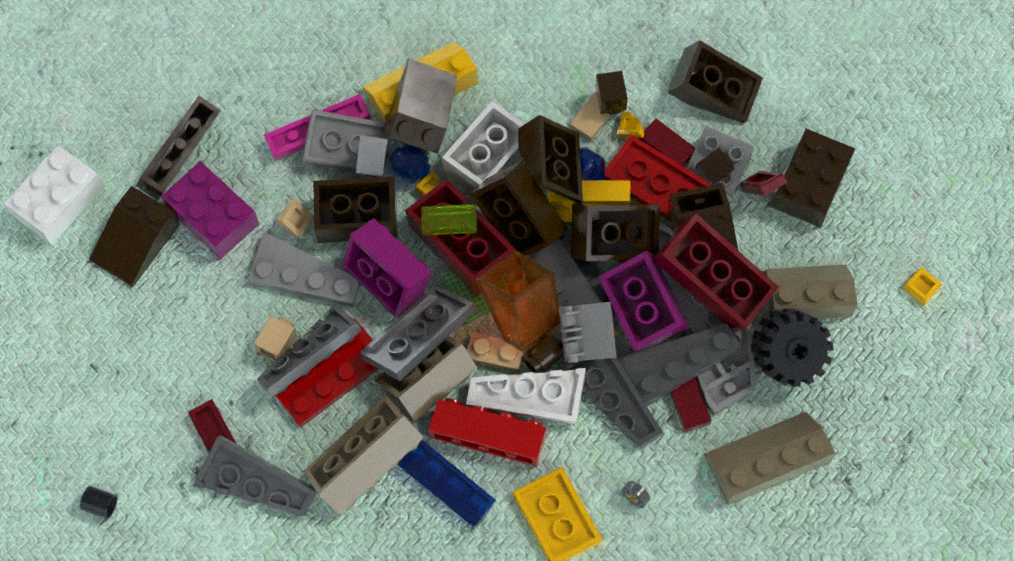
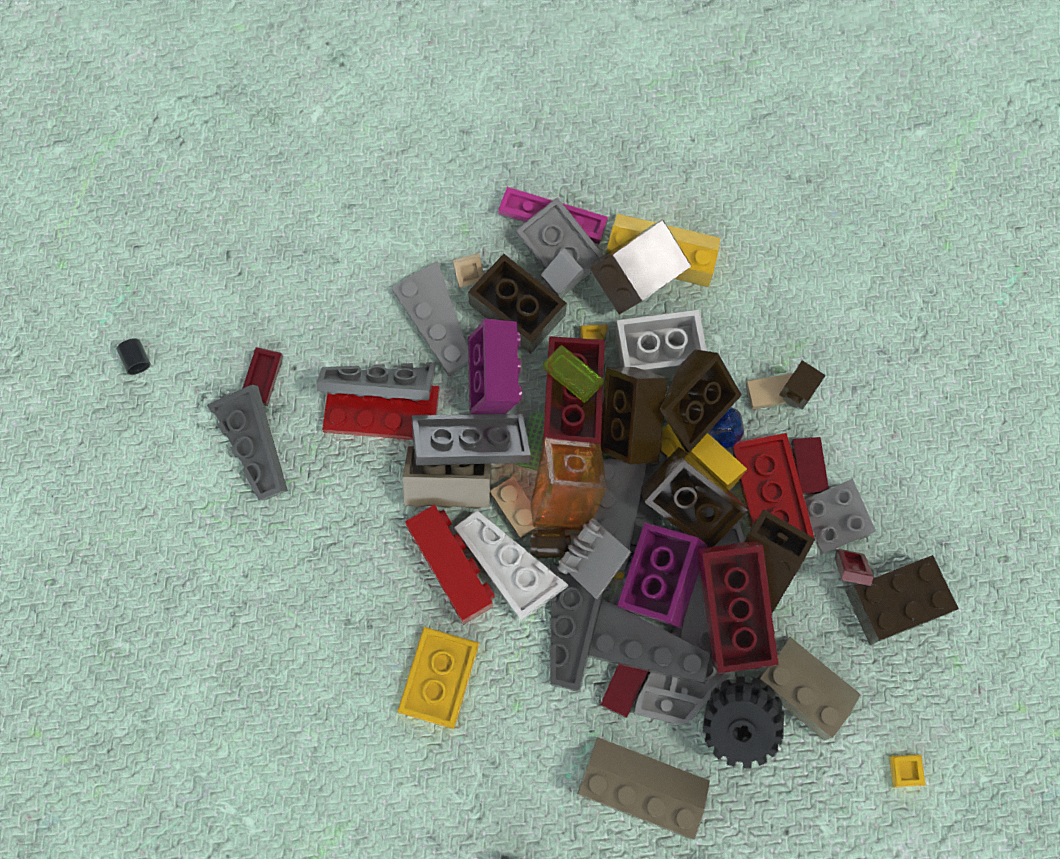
camera: 40 degrees right, 5 degrees up
white brick [4,145,105,245] -> none
dark brown slope [89,186,180,287] -> none
dark brown brick [136,96,221,201] -> none
magenta brick [161,161,259,260] -> none
tan brick [254,316,298,361] -> none
dark tan slope [304,395,424,515] -> none
clear blue head [390,144,431,183] -> none
clear blue slope [397,440,496,527] -> none
yellow tile [616,112,644,139] -> none
dark grey tile [621,481,650,508] -> none
dark brown slope [667,40,763,123] -> none
dark brown tile [698,147,735,185] -> none

